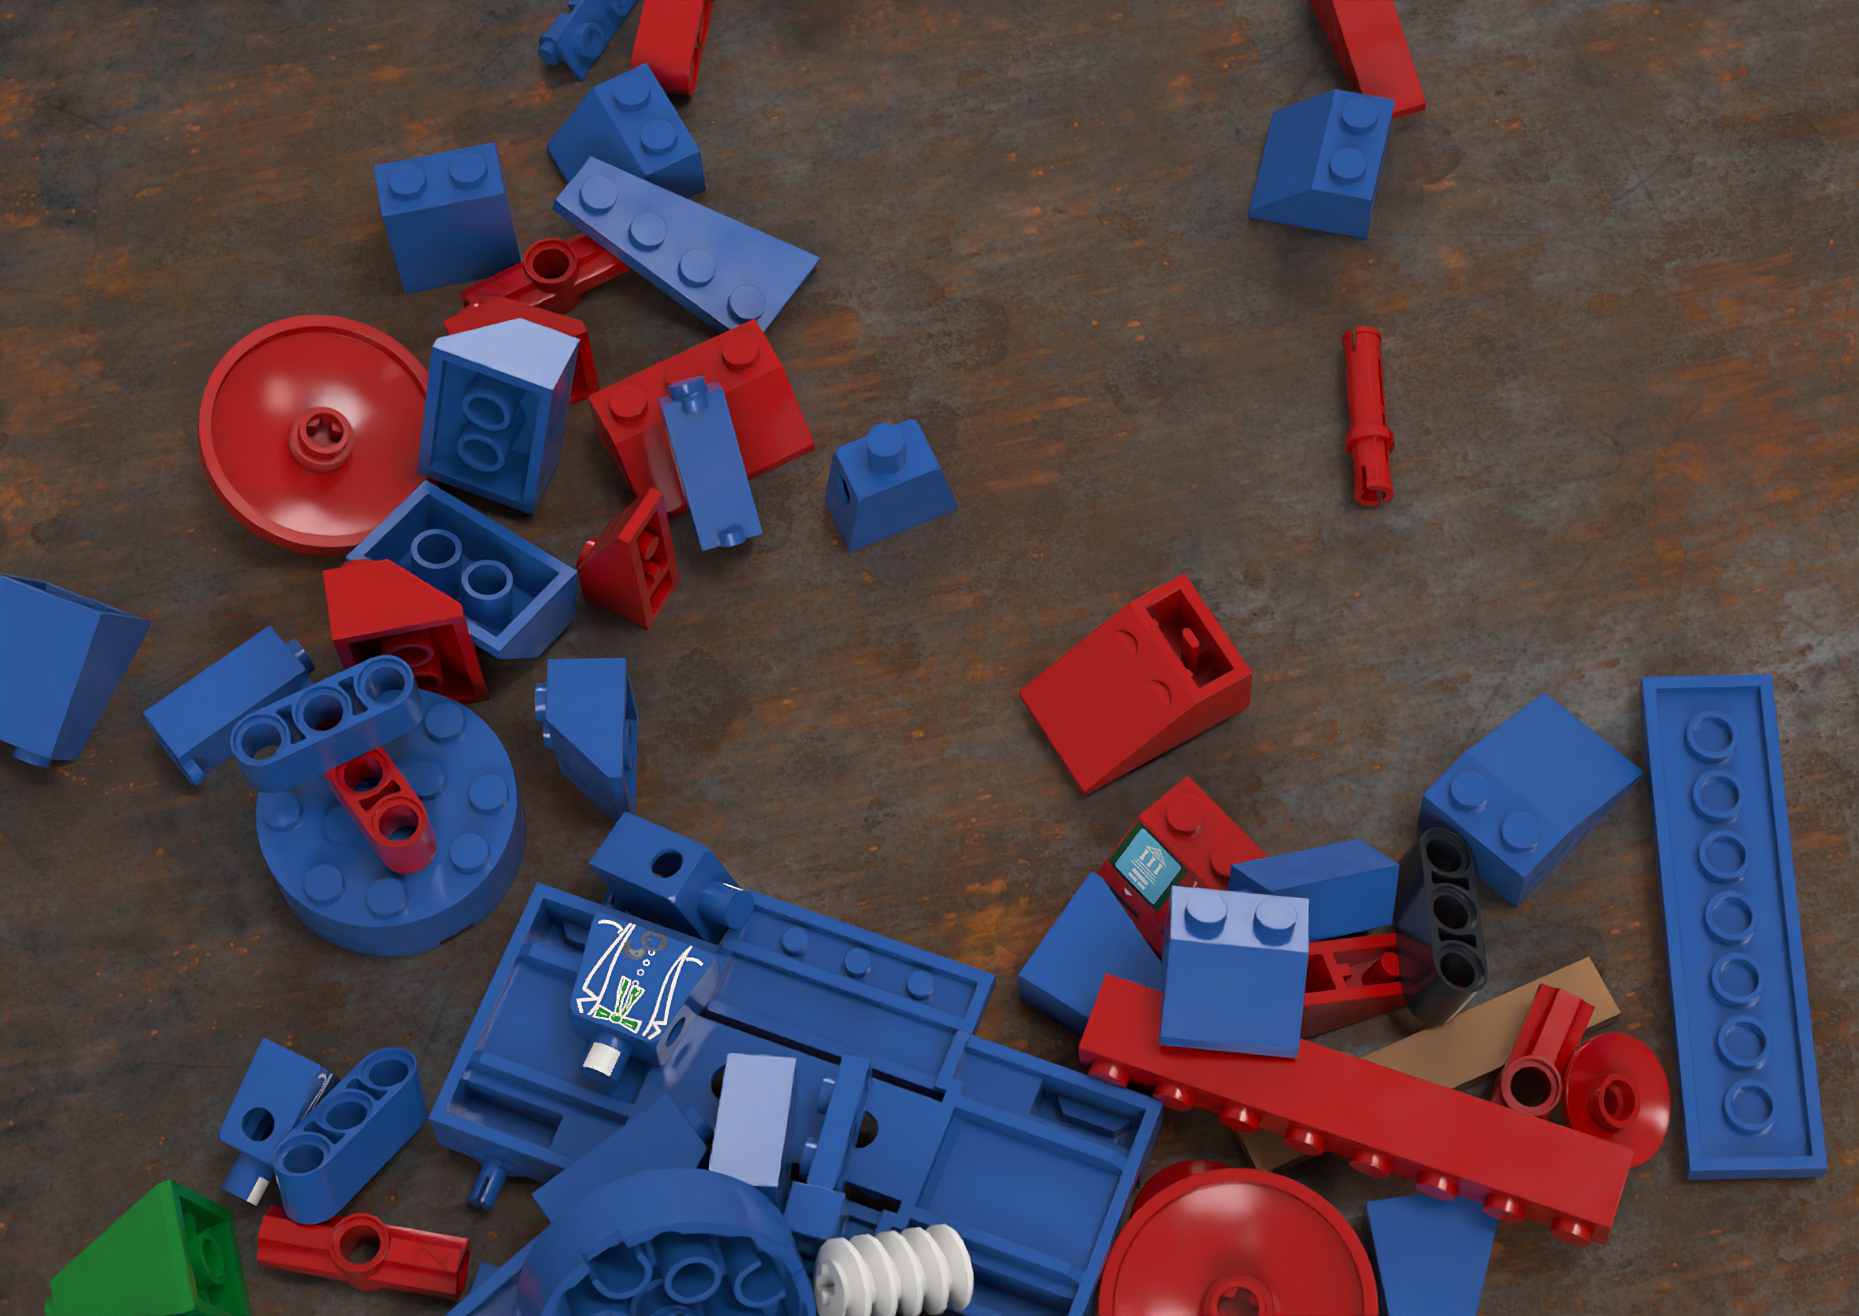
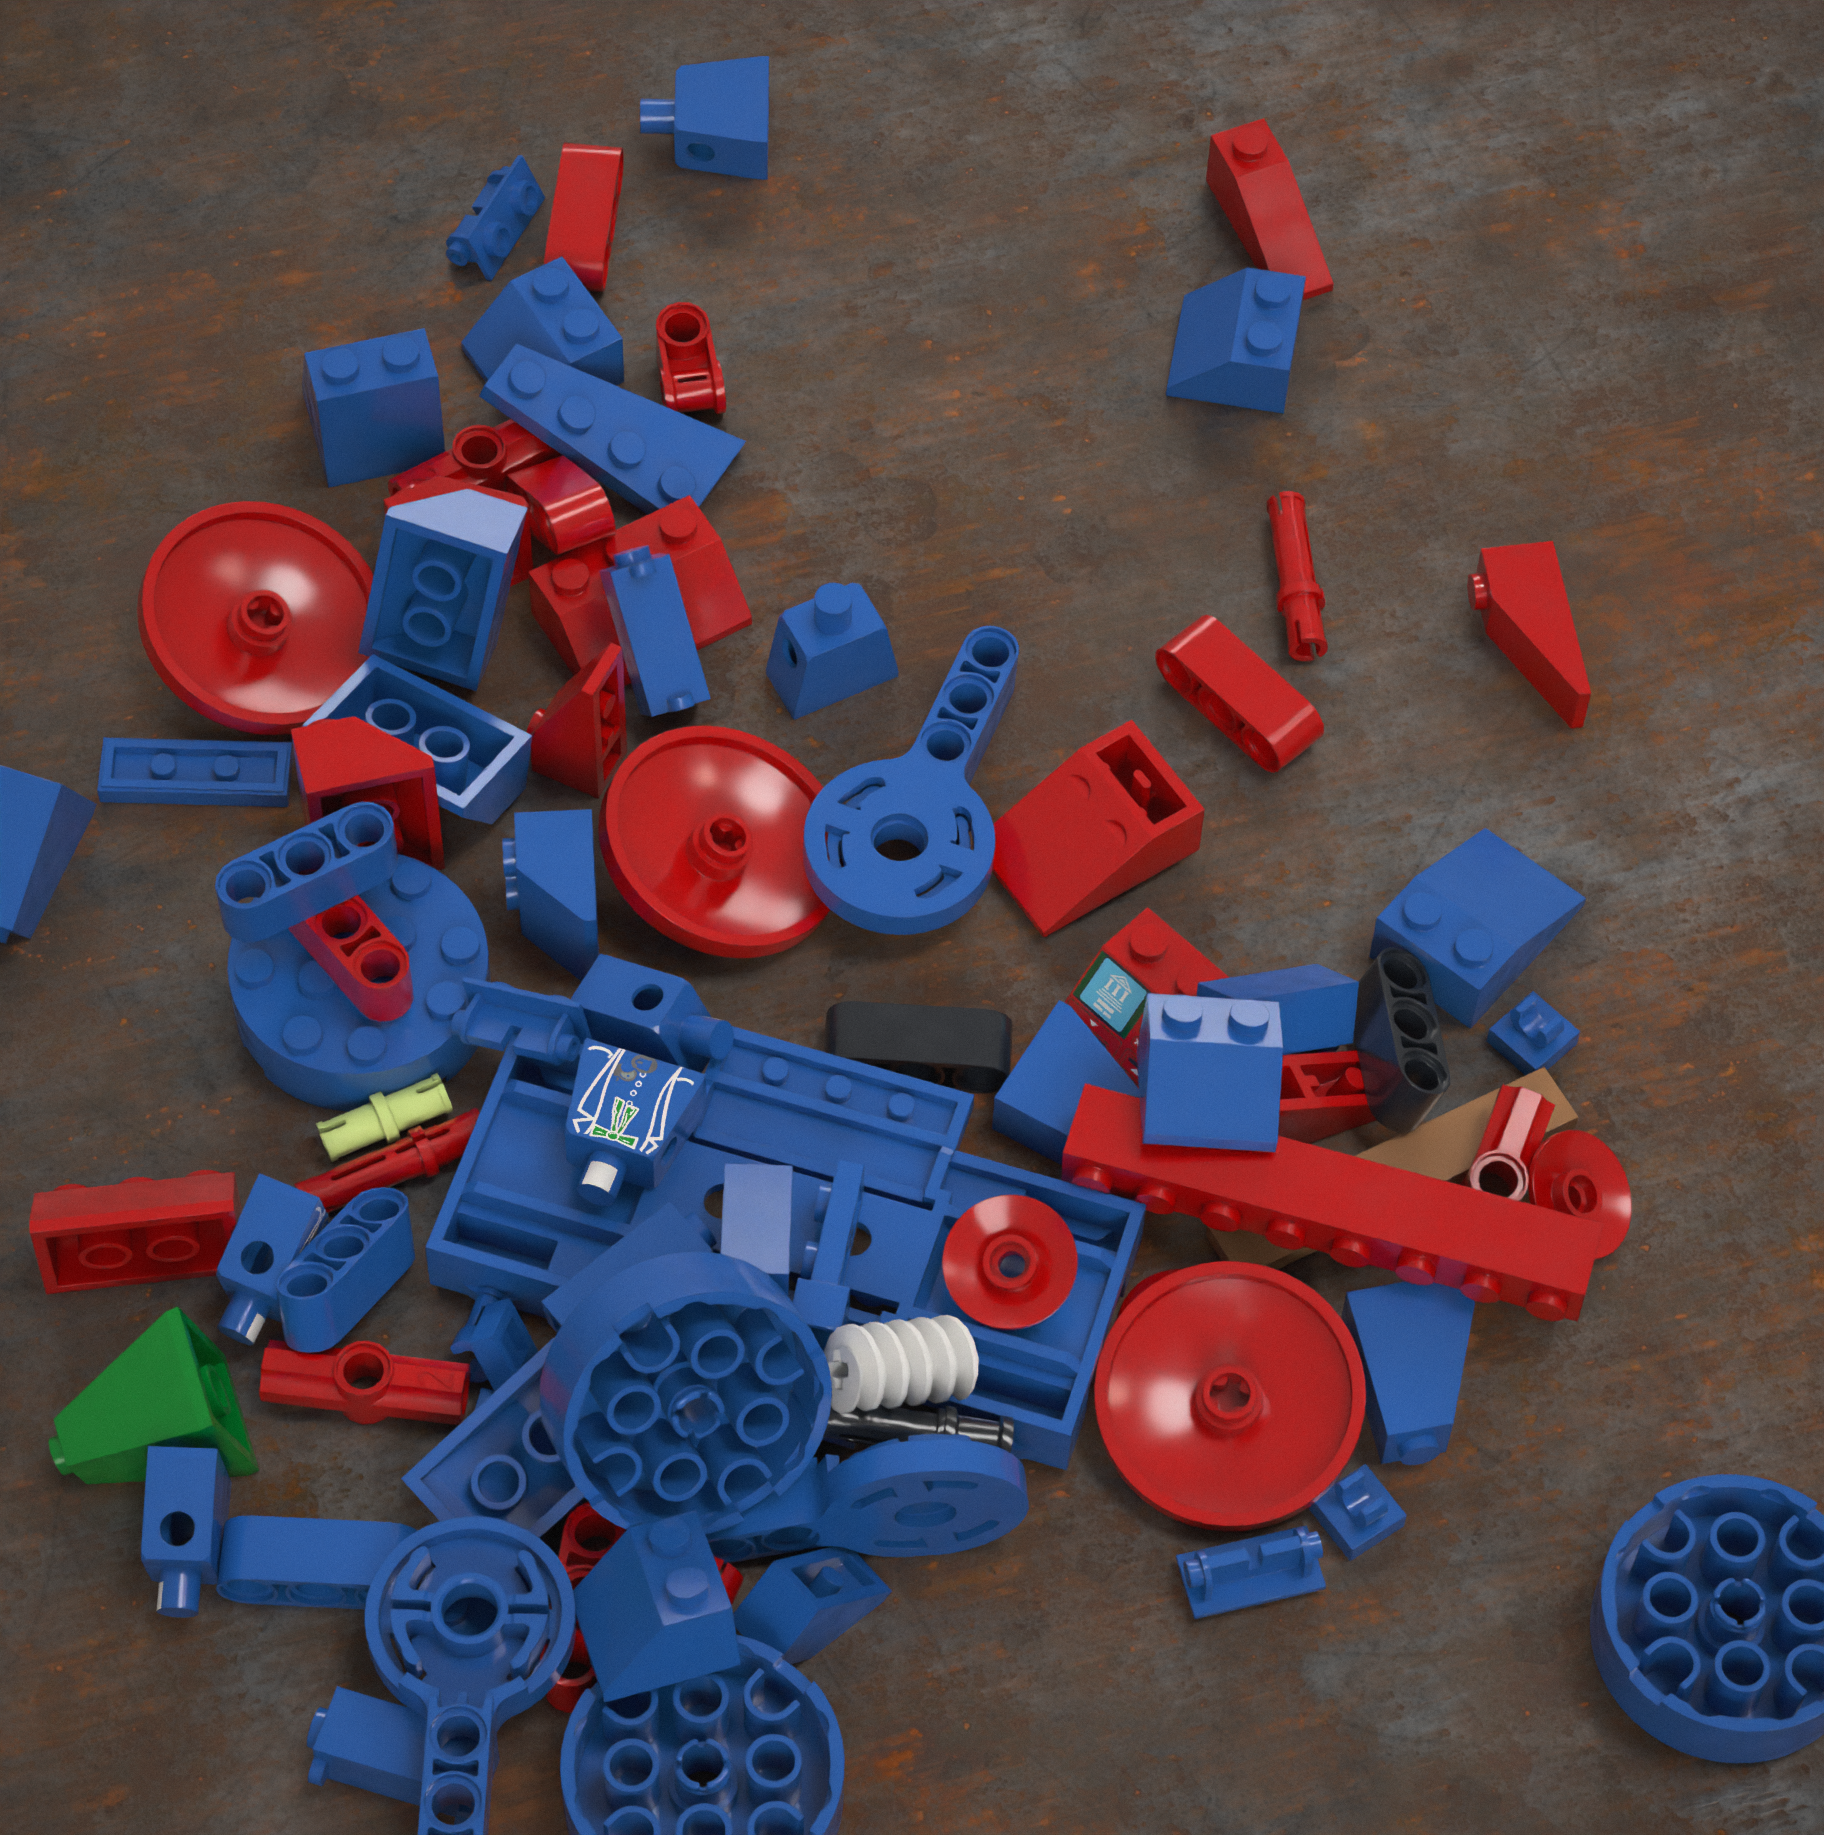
camera: 10 degrees left, 5 degrees down
blue brick [143,625,315,786] -> none
blue plate [1639,674,1828,1180] -> none
none -> red slope [29,1170,242,1294]
none -> blue tile [97,737,293,807]
none -> red pin [293,1107,480,1214]
none -> yellowish green pin [316,1073,453,1162]
none -> blue tile [450,1298,538,1391]
none -> blue hinge [451,977,592,1065]
none -> red beam [505,456,616,555]
none -> red dish [598,726,844,958]
none -> red piece [656,302,726,414]
none -> blue beam [803,626,1019,935]
none -> black beam [823,1001,1013,1094]
none -> red dish [942,1194,1078,1330]
none -> red beam [1155,614,1324,773]
none -> red slope [1467,541,1591,729]
none -> blue tile [1486,991,1580,1076]

